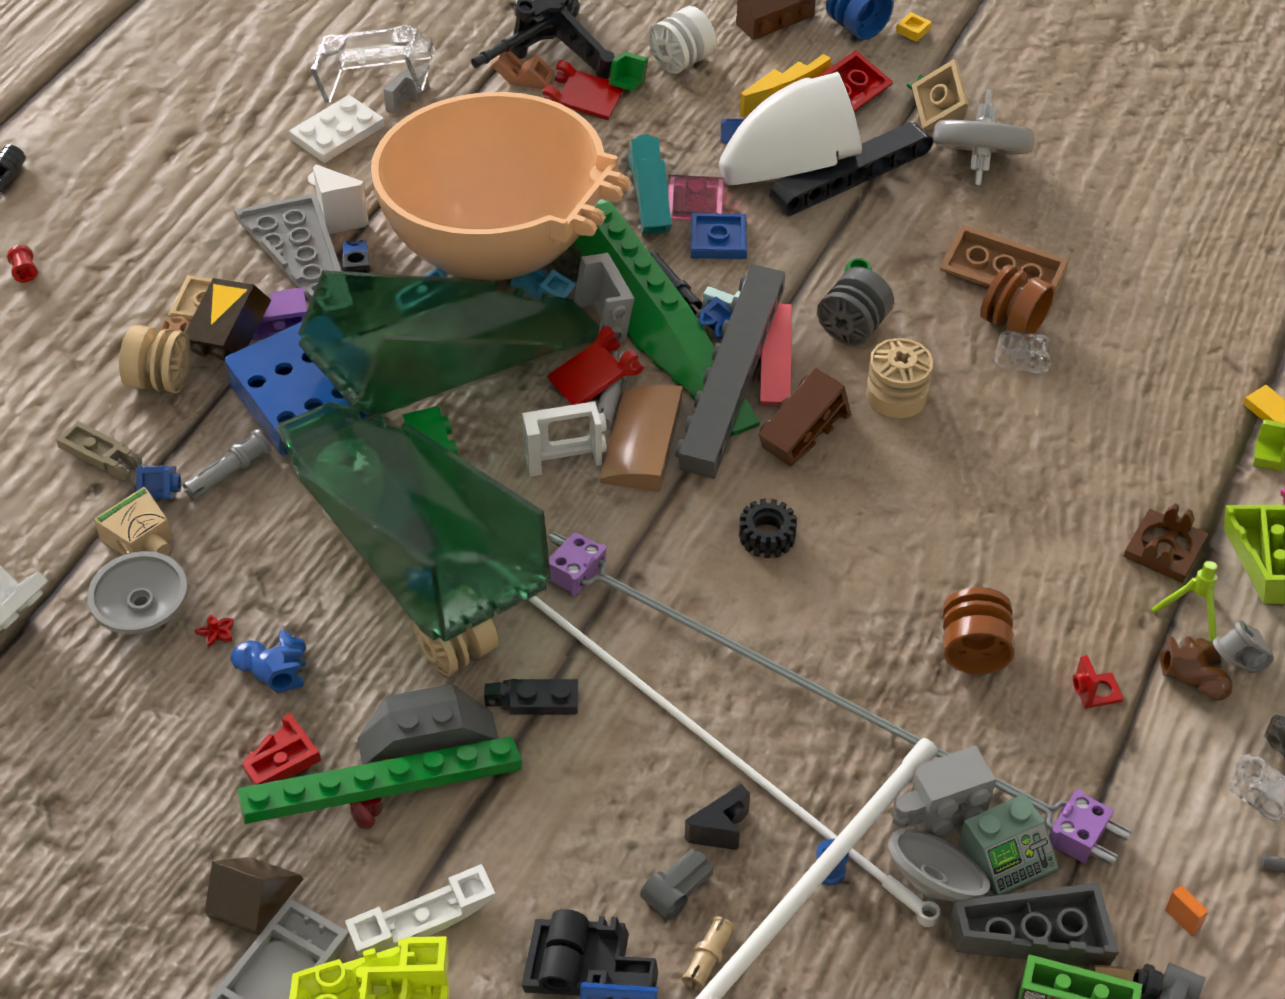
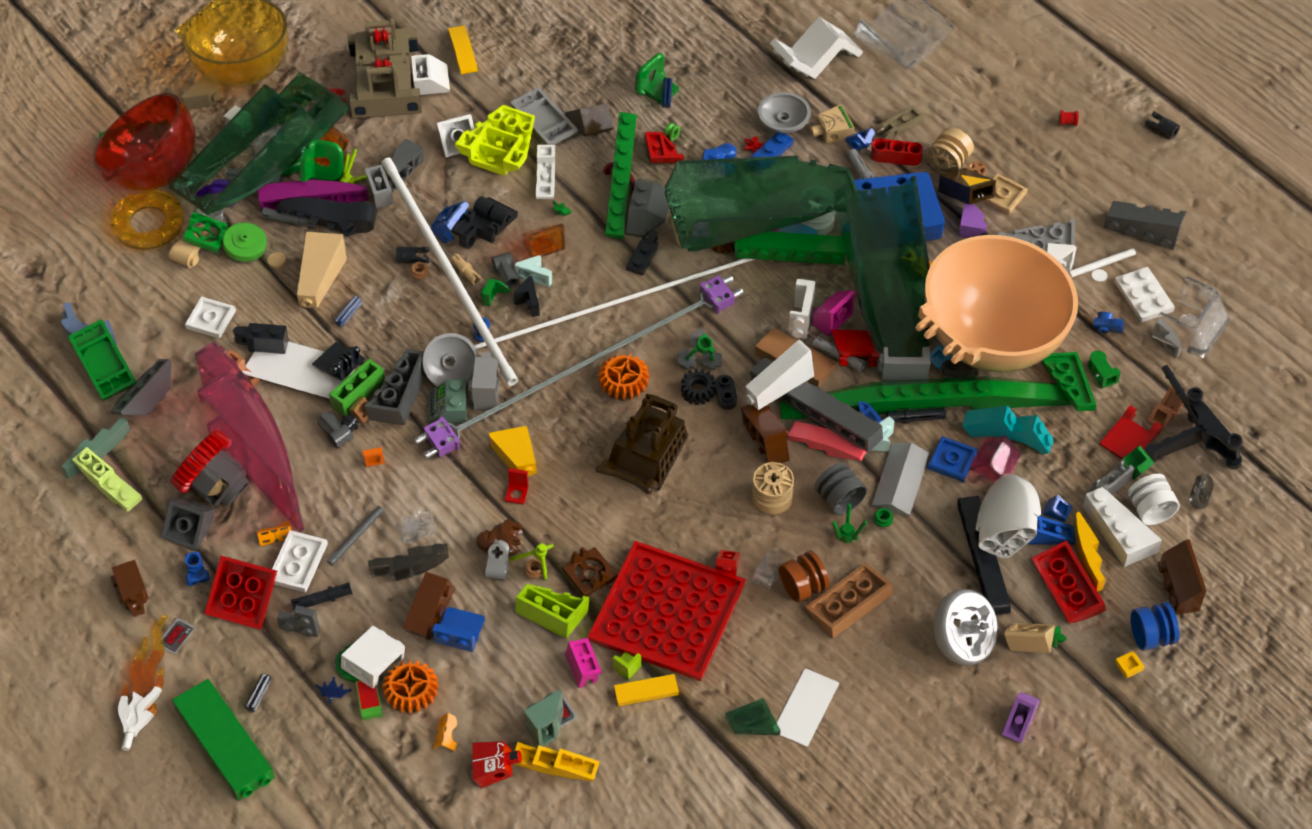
camera: 115 degrees right, 5 degrees up
dark orange wheel [942,587,1015,674] -> none
none -> green plate [480,278,511,306]
none -> yellow slope [489,426,537,477]
none -> light aqua slope [515,255,552,288]
none -> clear orange slope [523,223,565,258]
none -> medium nougat plate [525,559,543,578]
none -> green plant [552,200,572,216]
none -> red plate [588,541,746,681]
none -> dark brown piece [595,393,689,494]
none -> orange gear [598,353,649,401]
none -> green piece [635,53,679,104]
none -> dark blue axle [661,77,673,108]
none -> bright green bush [664,123,680,140]
none -> dark grey plant [677,329,722,369]
none -> black plate [715,375,737,410]
none -> red slope [716,550,740,575]
none -> clear green wing [726,698,781,736]
none -> white slope [745,340,814,410]
none -> blue plate [746,132,794,174]
none -> white sticker [773,669,839,746]
none -> dark pink slope [812,290,855,337]
none -> green plant [832,503,867,543]
none -> red beam [871,138,923,166]
none -> light grey slope [872,443,930,517]
none -> medium lavender slope [1002,692,1040,743]
none -> white bar [1068,248,1136,278]
none -> white wedge [1083,487,1162,567]
none -> light grey hinge [1090,460,1135,495]
none -> dark grey wedge [1104,201,1186,250]
none -> clear smoke plate [1189,474,1214,509]

